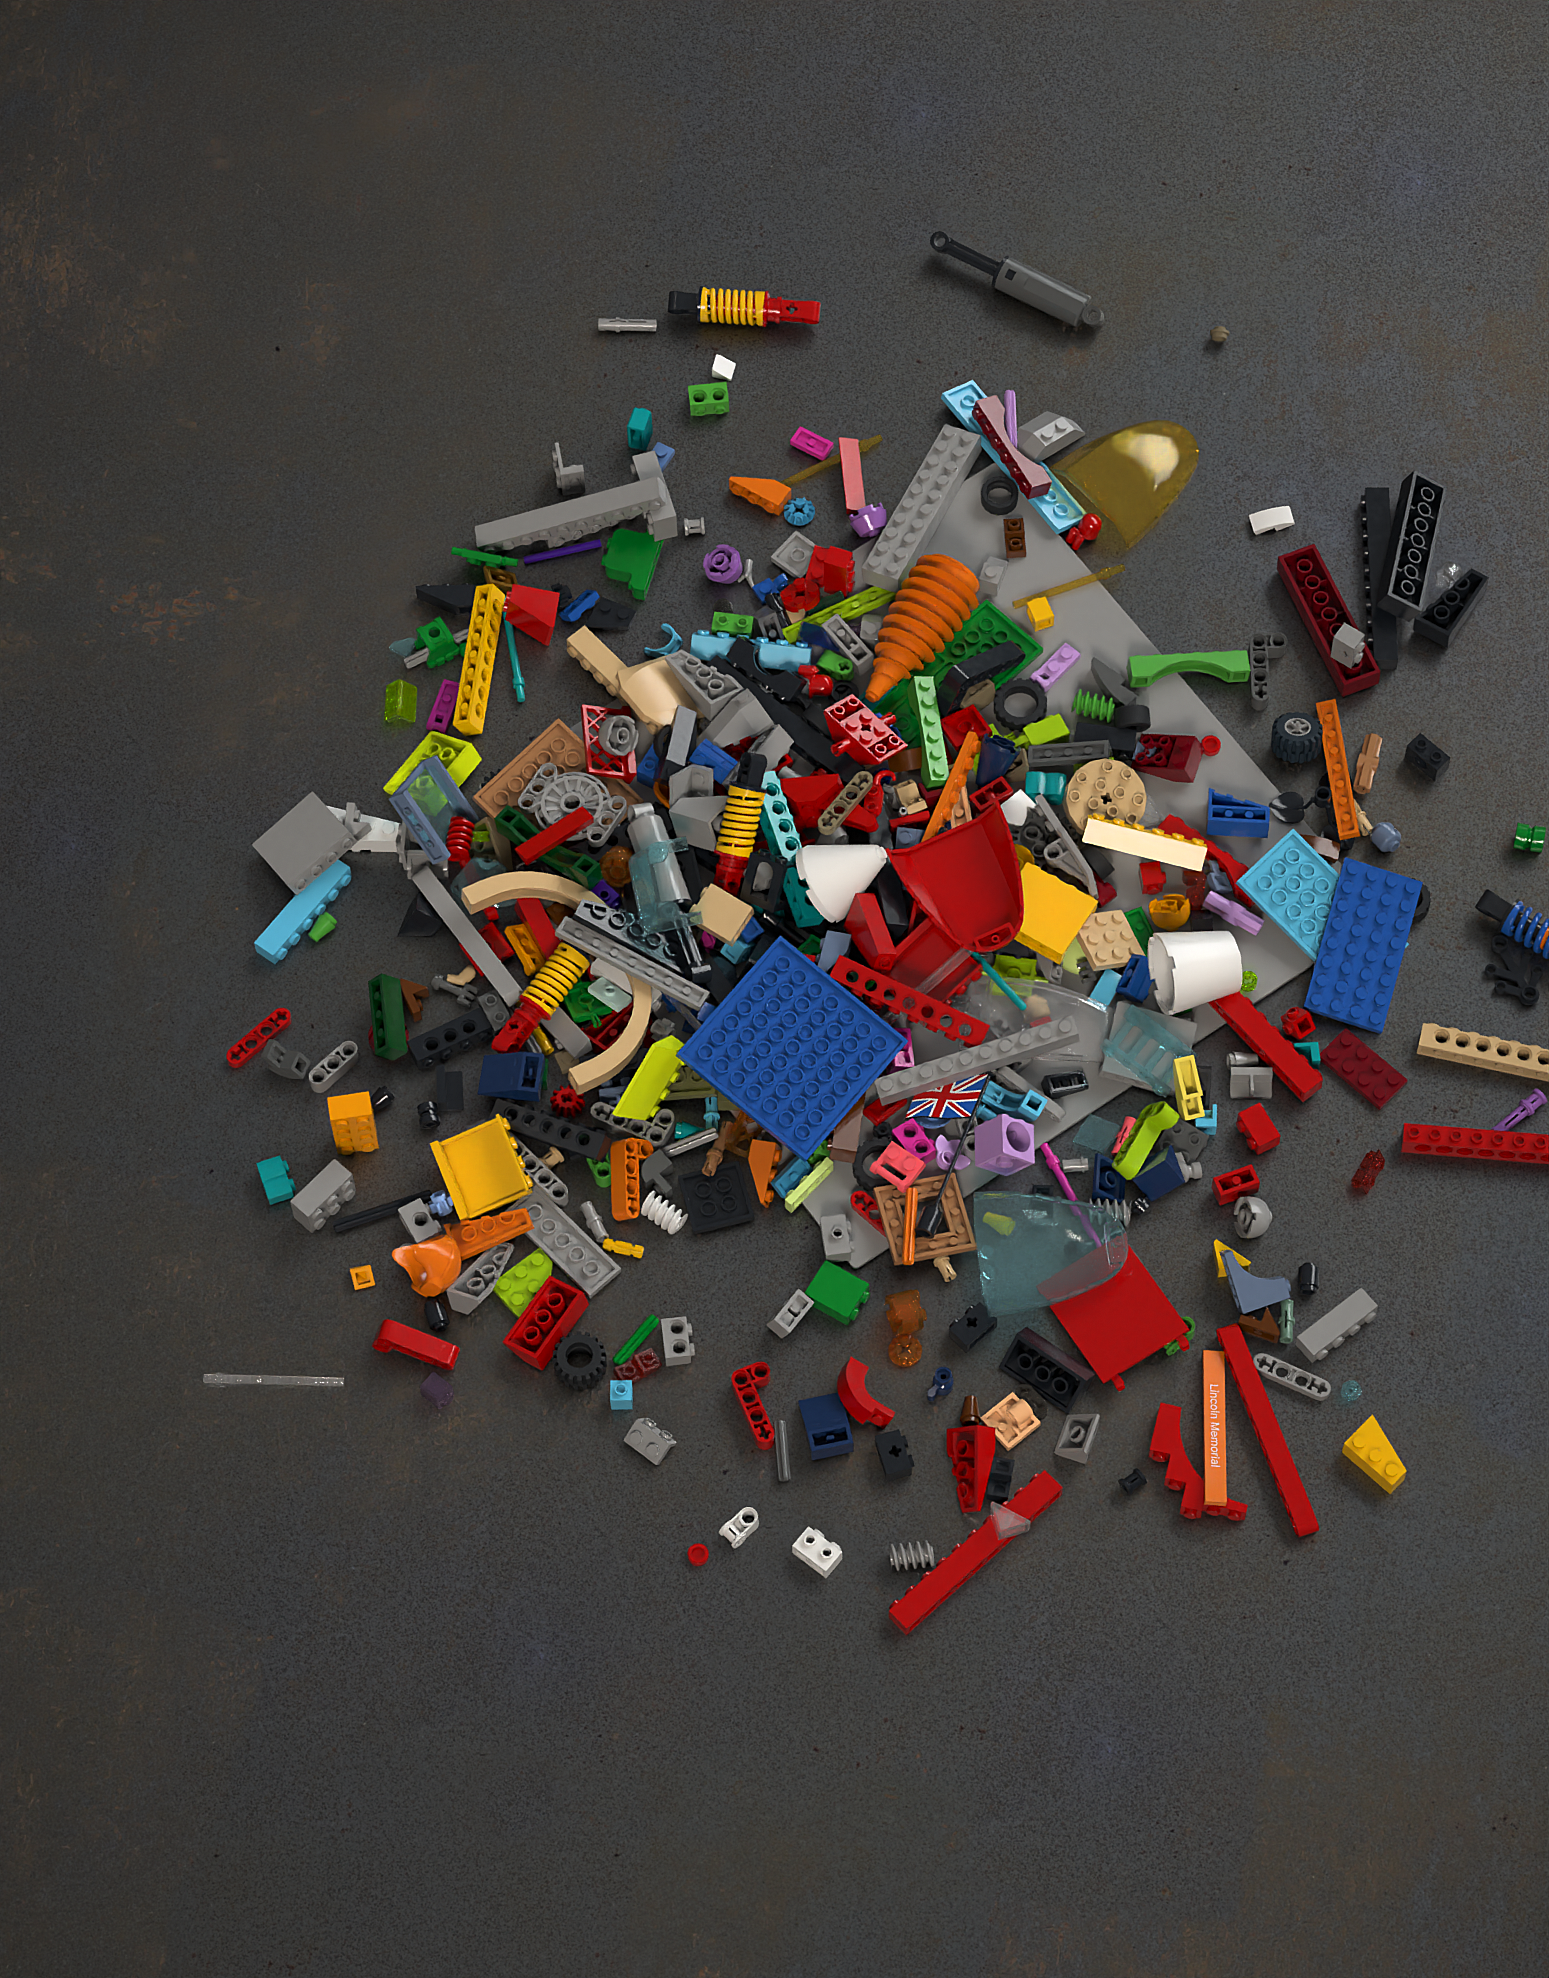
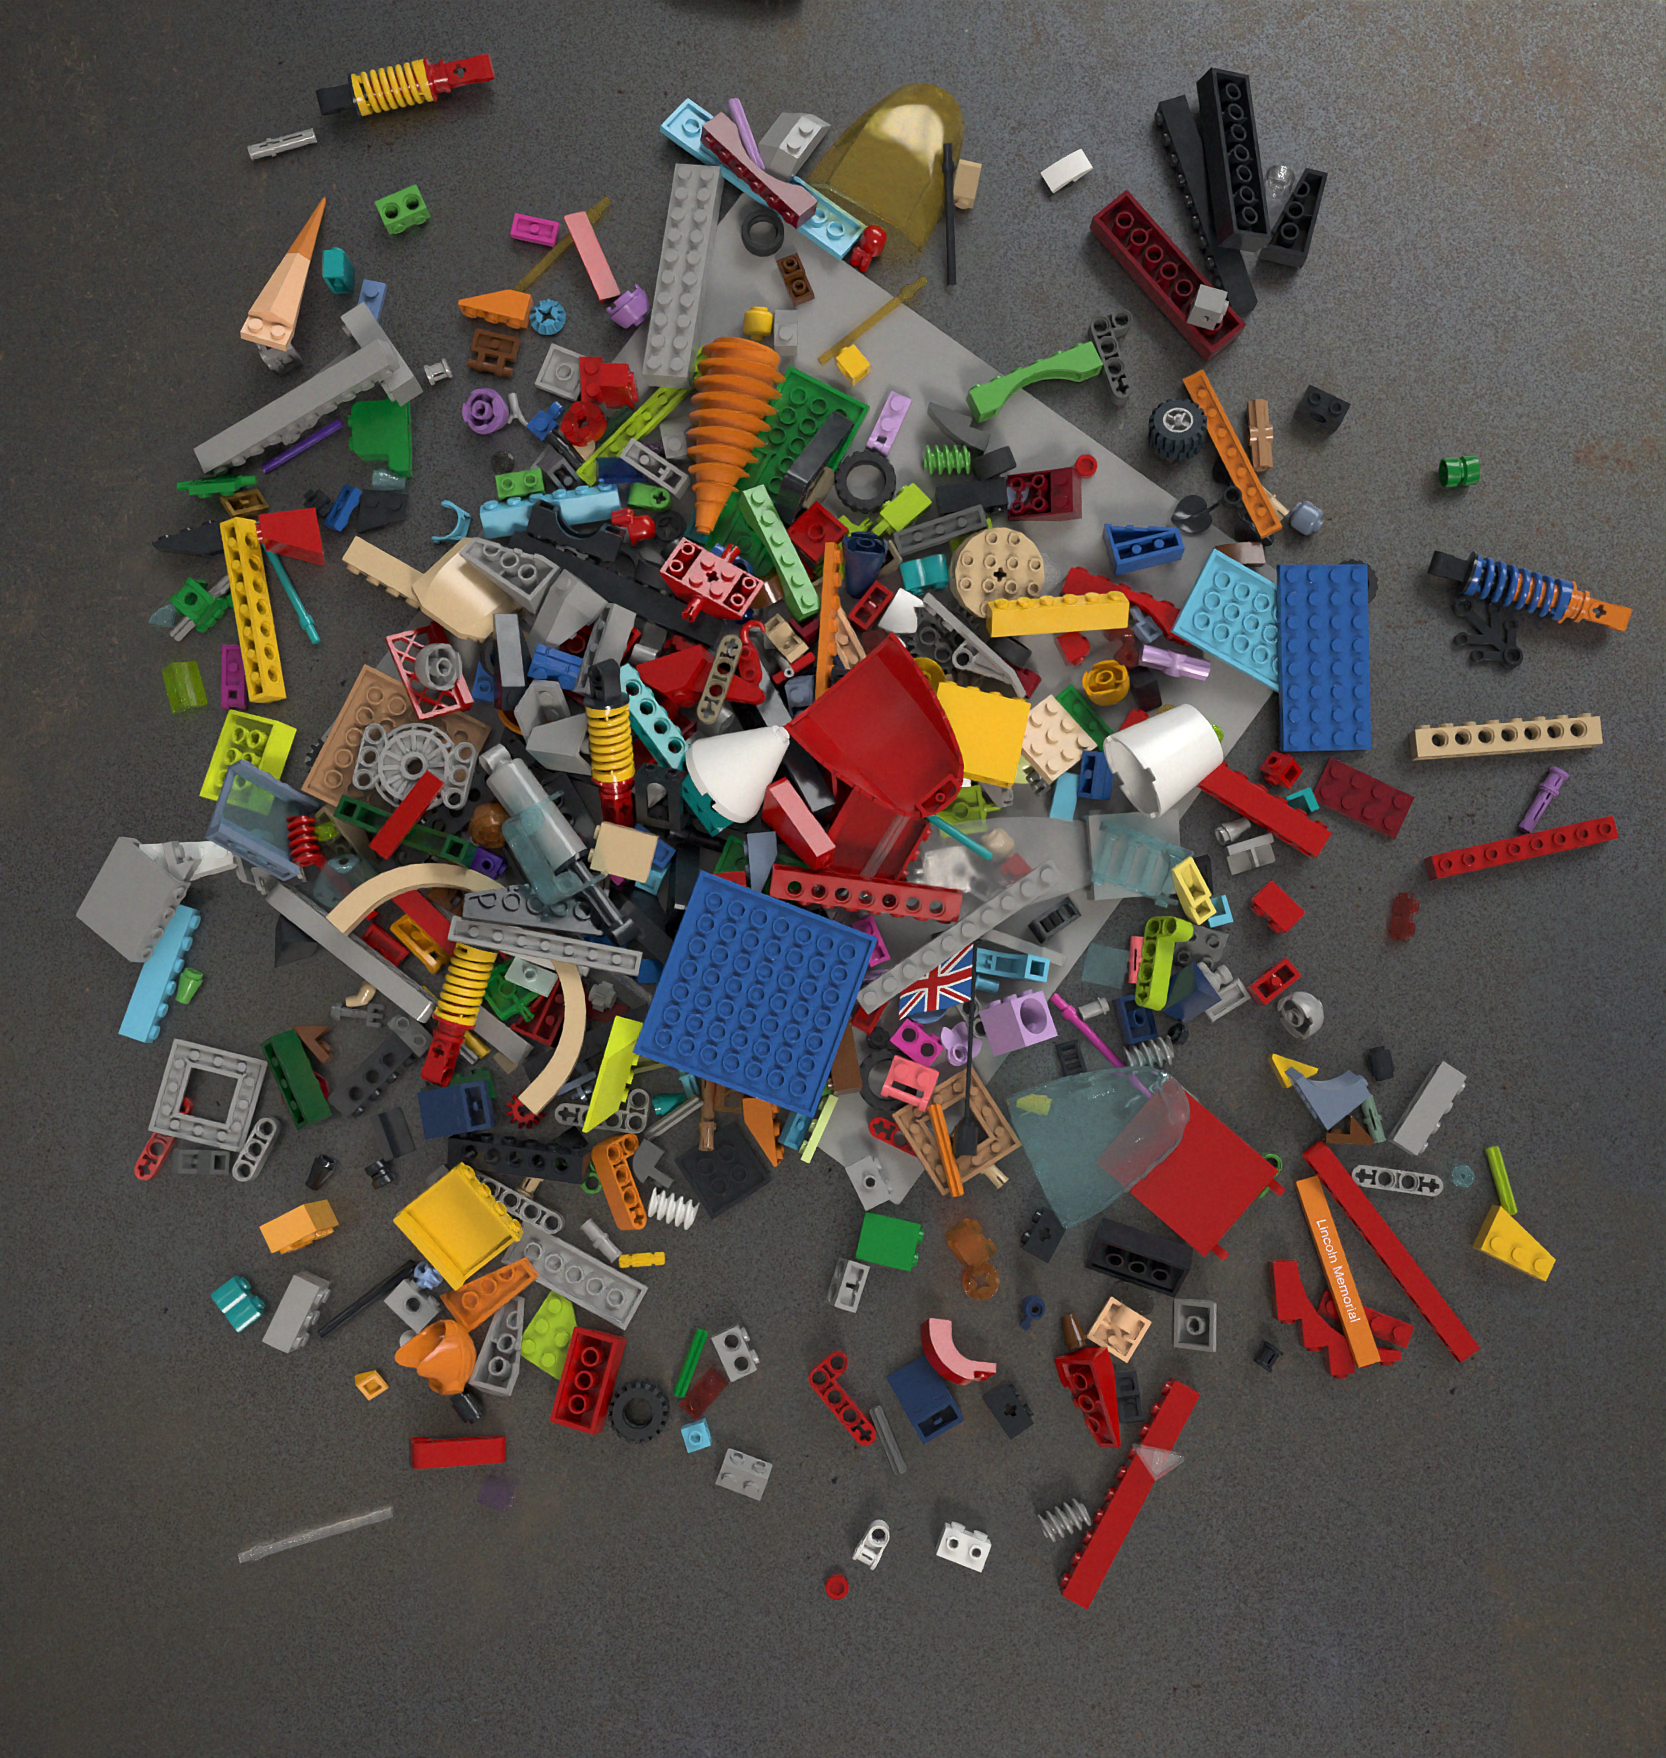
camera: 20 degrees left, 20 degrees up
white slope [712,354,736,381] -> none
none -> light grey plate [148,1038,268,1153]
none -> light nougat plate [240,197,326,351]
none -> clear light blue cone [372,468,406,491]
none -> reddish brown plate [467,328,521,377]
none -> yellow head [743,307,773,341]
none -> black bar [941,143,957,285]
none -> tan slope [954,159,982,209]
none -> light grey tile [1204,978,1251,1023]
none -> red plate [1316,1290,1414,1348]
none -> lime axle [1485,1146,1517,1215]

